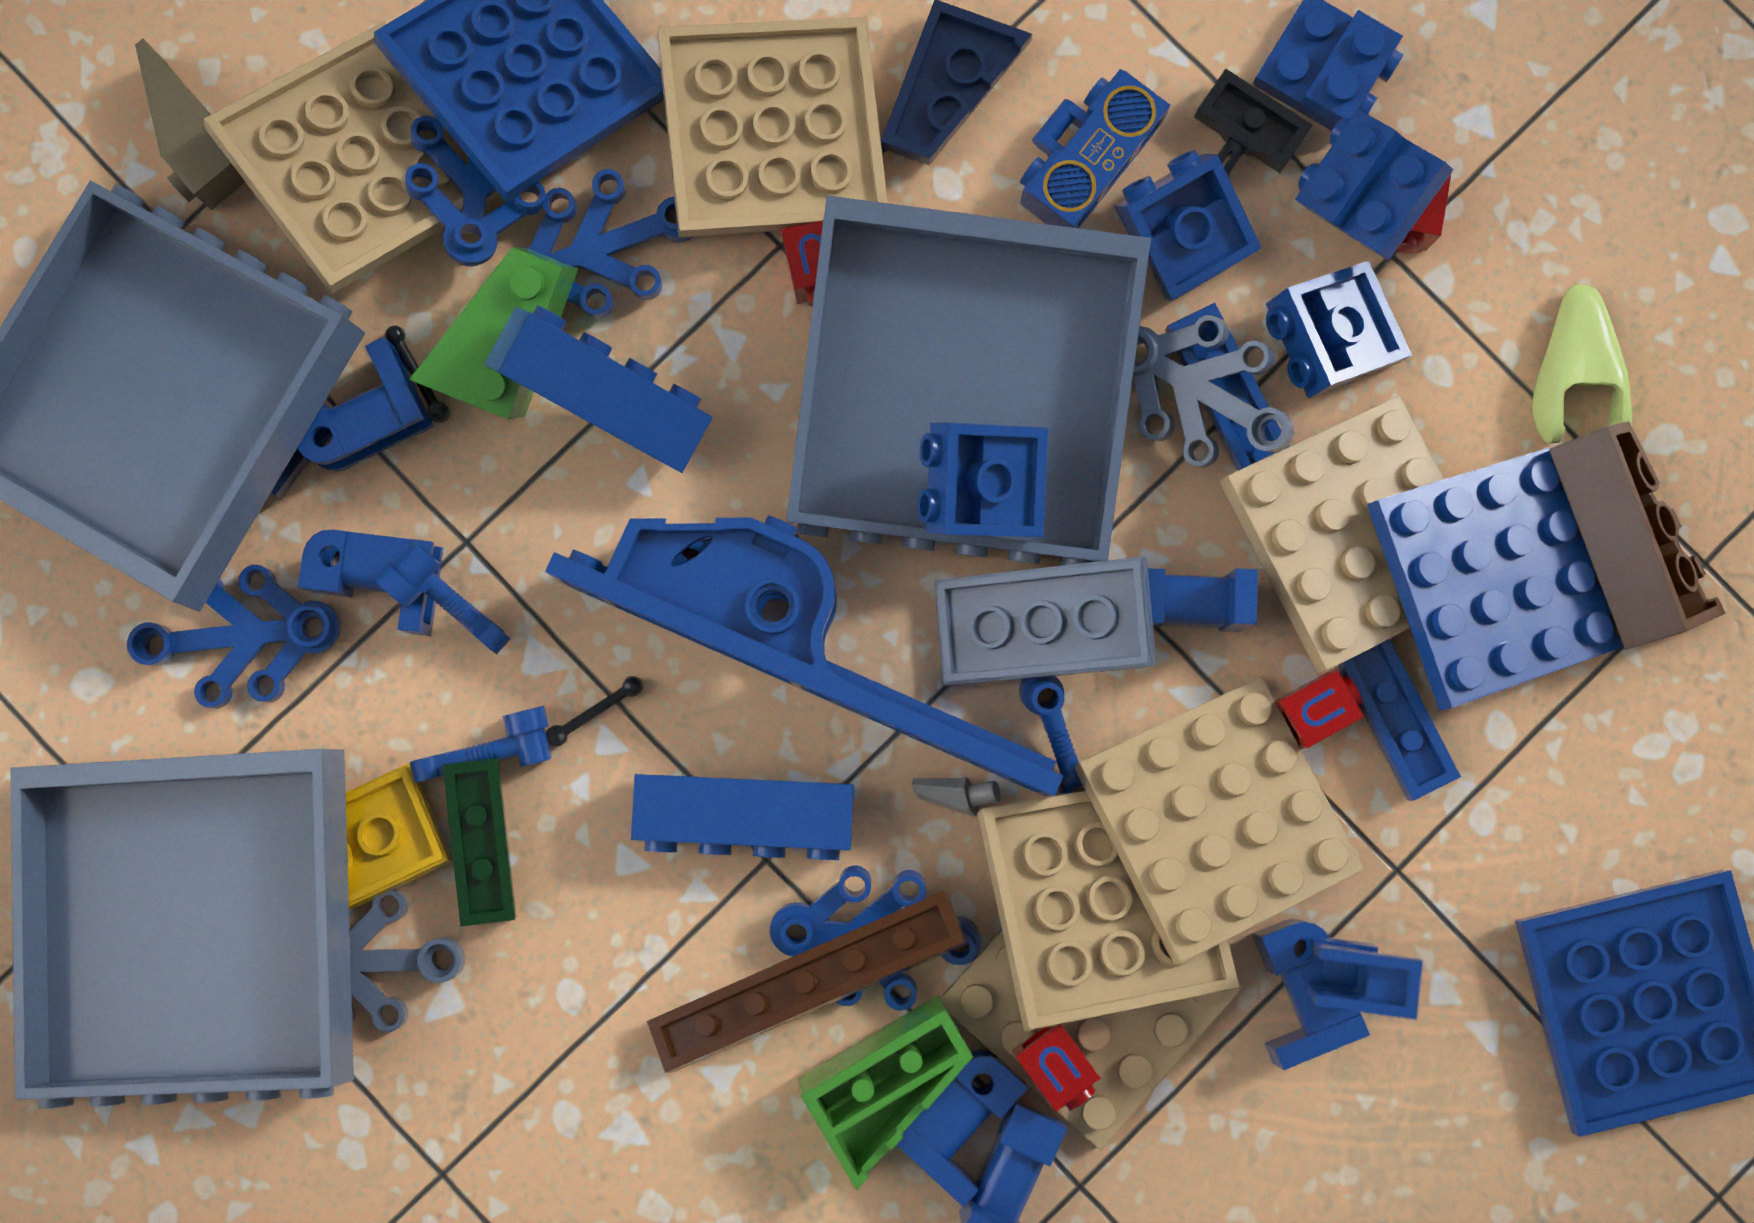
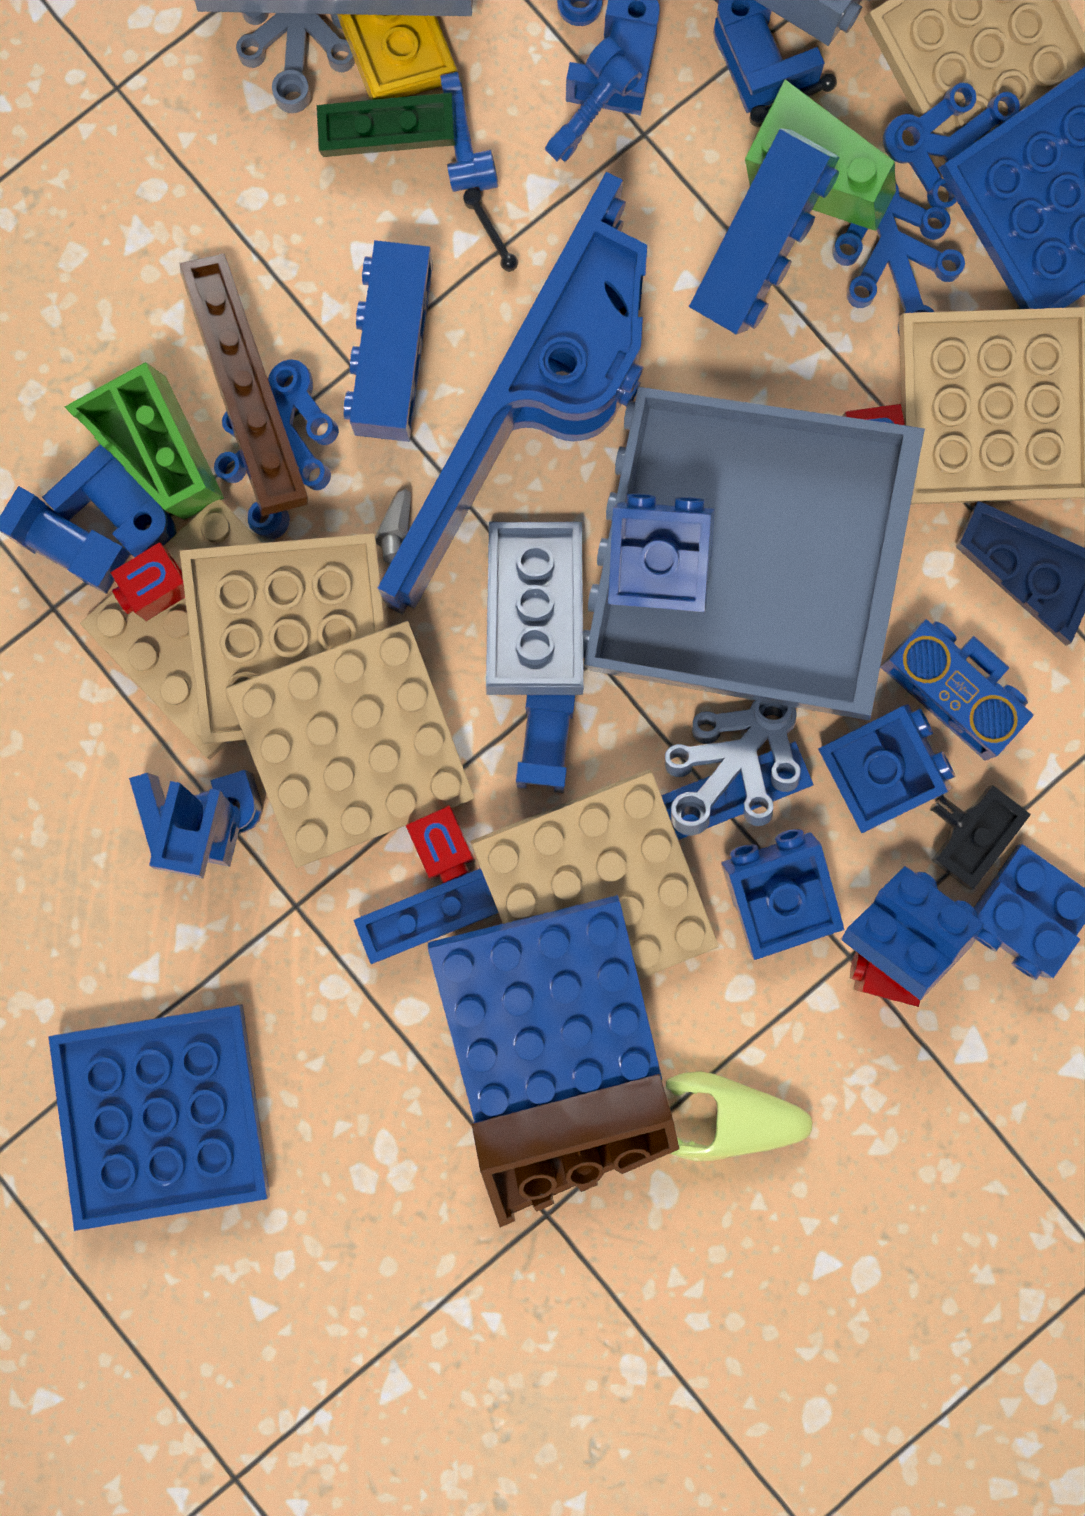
camera: 95 degrees right, 0 degrees up
blue brick [1019,676,1083,795] -> none

